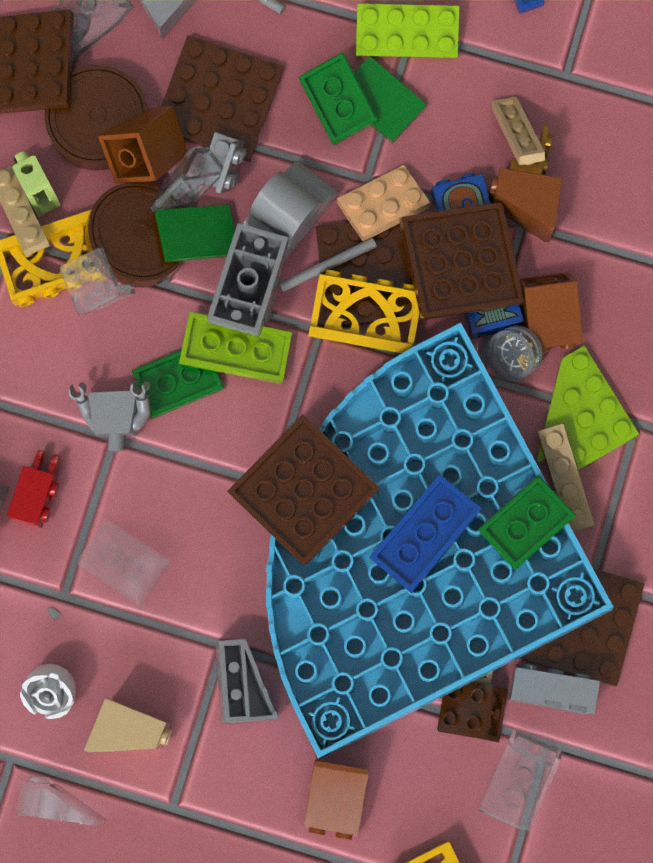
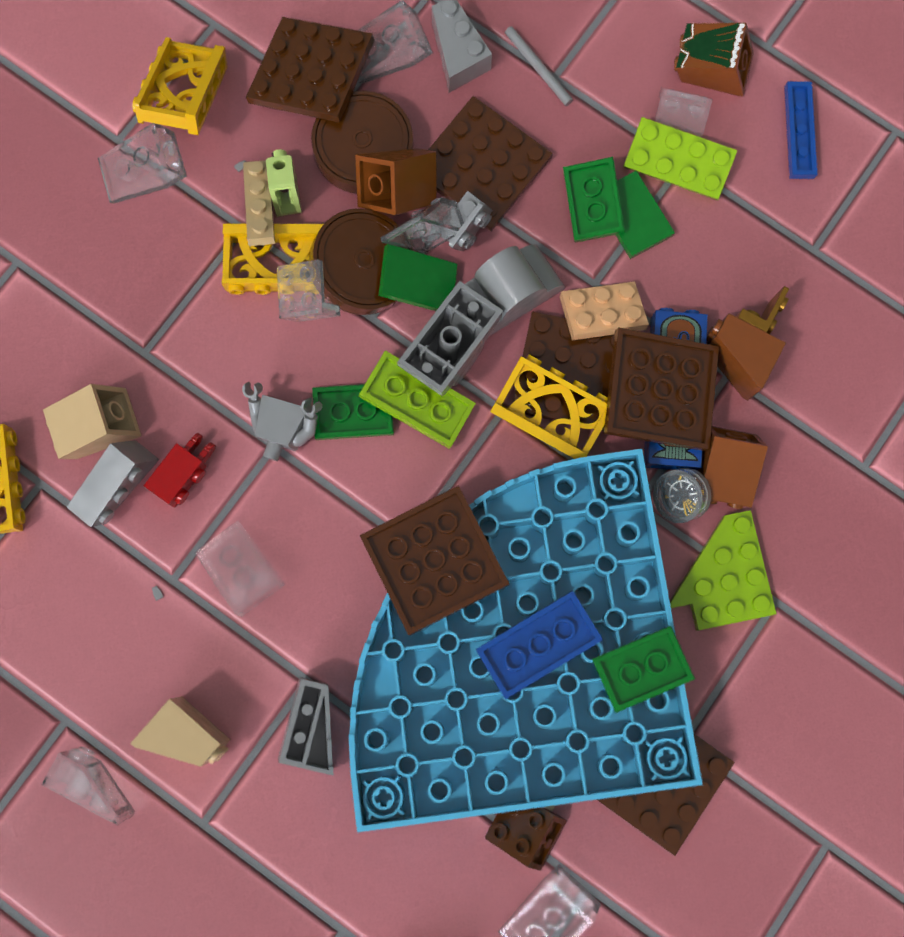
camera: 10 degrees right, 0 degrees up
white cylinder [20,663,76,719] -> none
light grey bar [279,238,377,292] -> none
slope [304,760,369,840] -> none
tan plate [492,97,545,165] -> none
light grey wedge [508,663,600,715] -> none
tan plate [538,423,595,532] -> none

